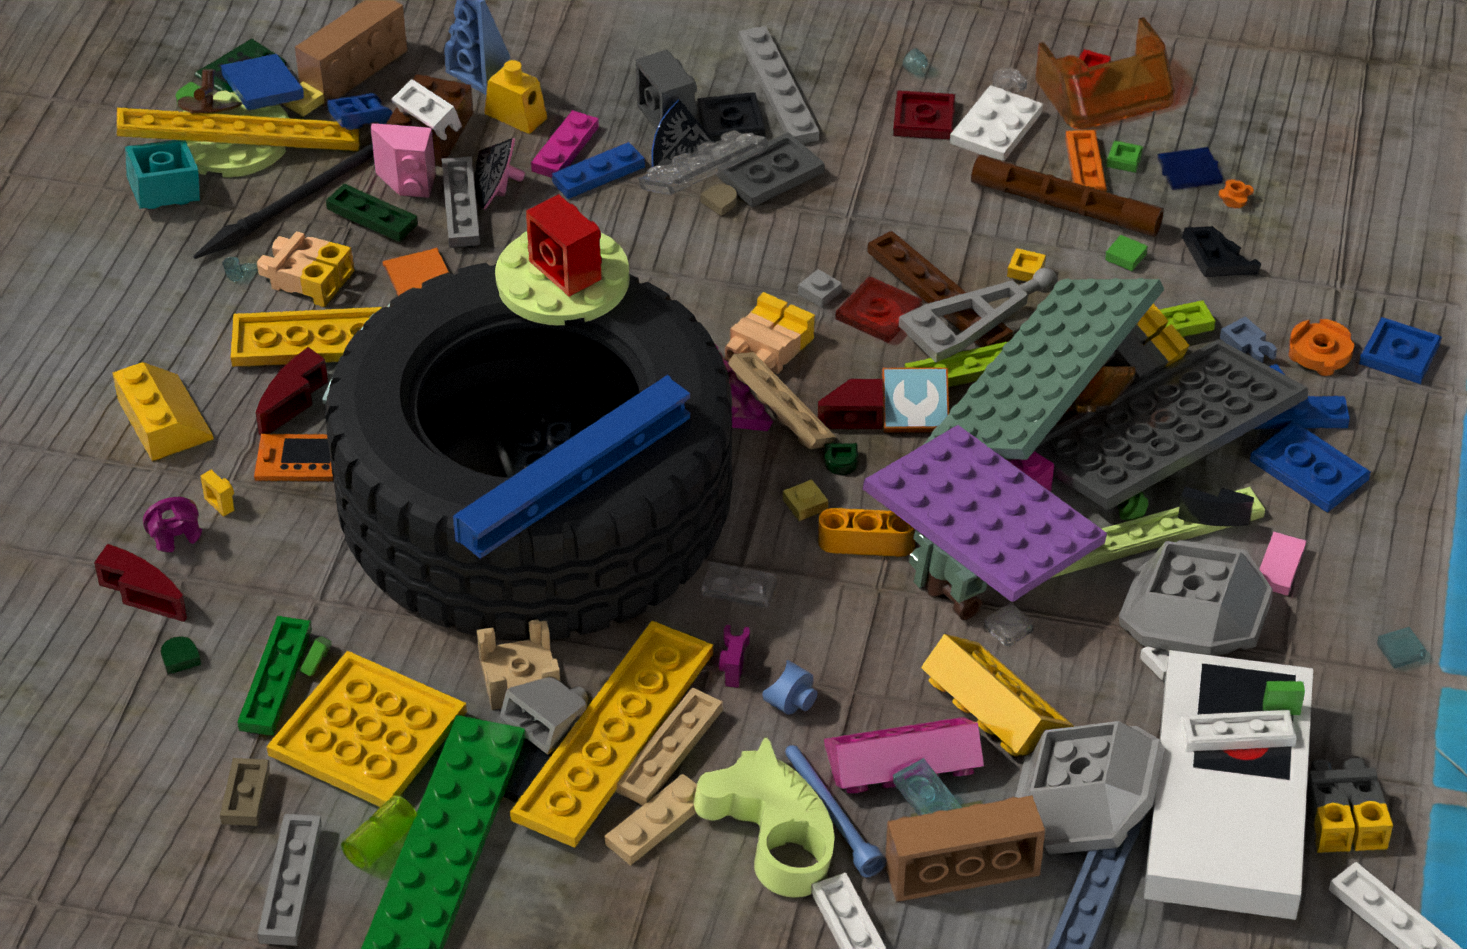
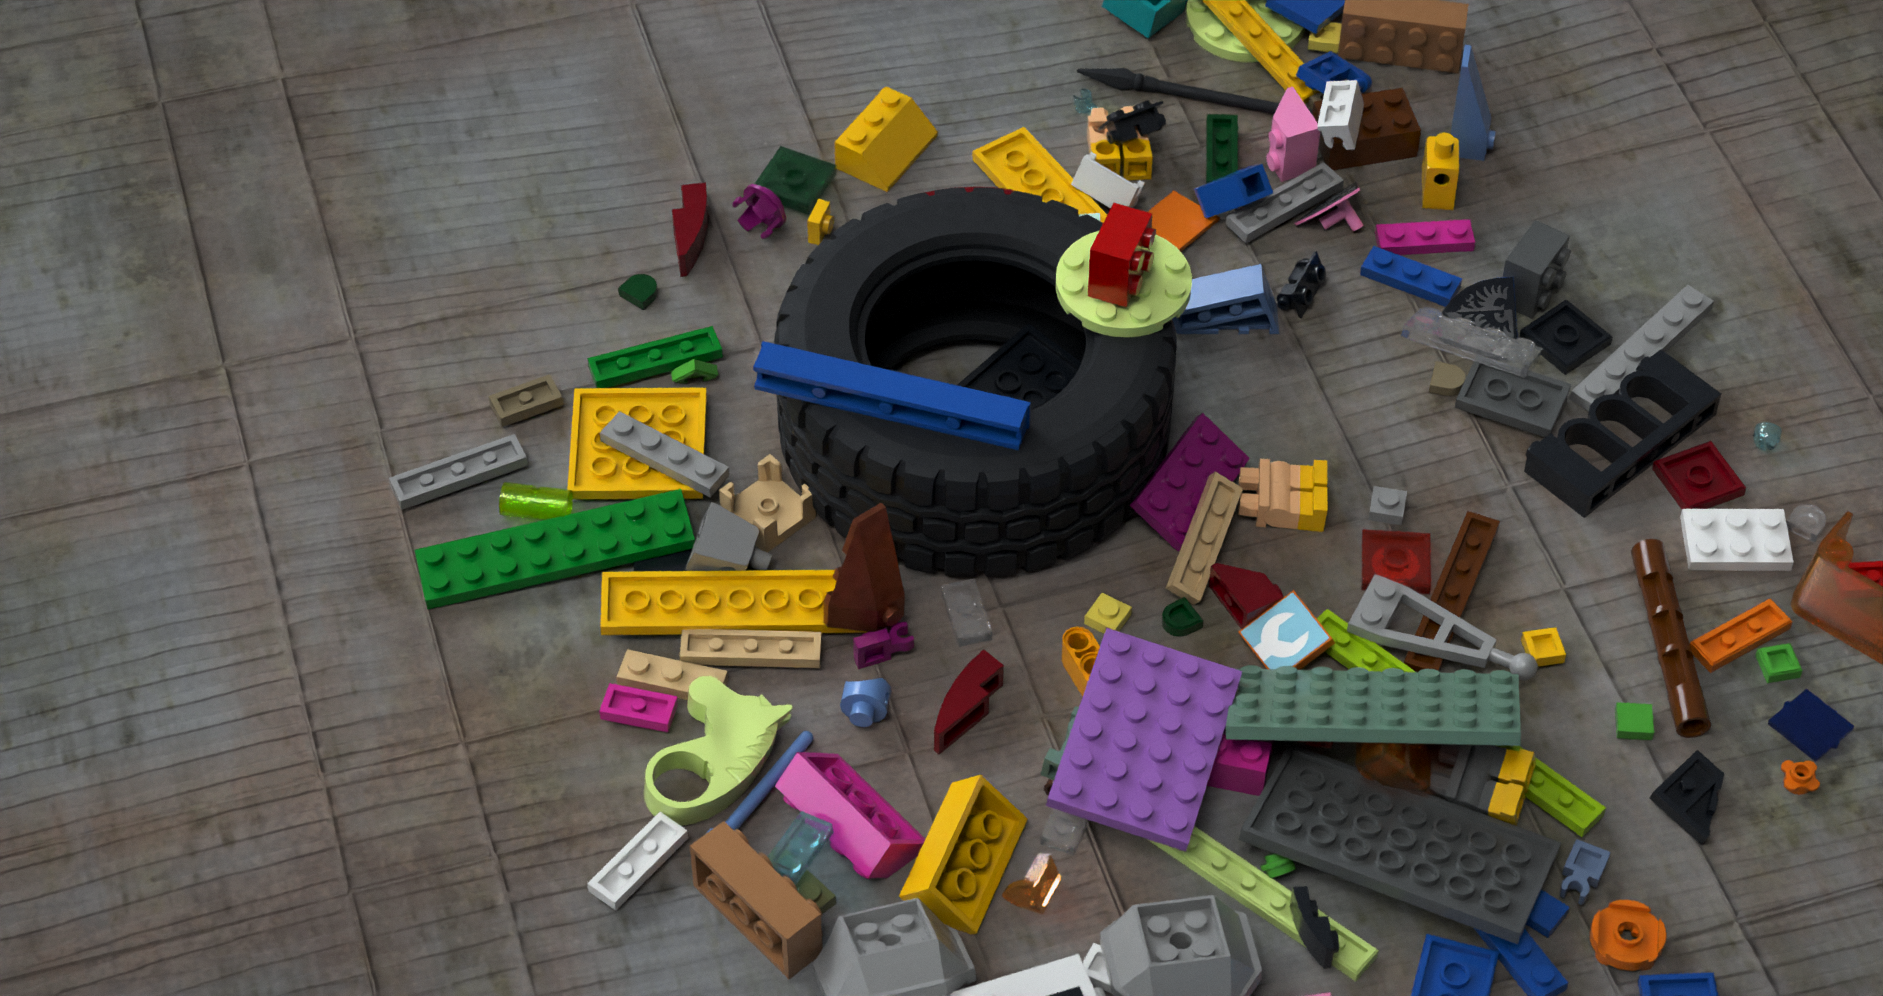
camera: 60 degrees right, 5 degrees up
none -> dark pink plate [599,683,678,732]
none -> light grey plate [600,411,730,497]
none -> clear green plate [754,146,837,215]
none -> copper wedge [823,503,905,632]
none -> dark red slope [934,649,1004,755]
none -> clear orange tile [1002,853,1061,914]
none -> white hinge [1071,151,1145,208]
none -> black hinge [1098,100,1166,145]
none -> blue slope [1194,164,1273,218]
none -> black fence [1524,349,1721,518]

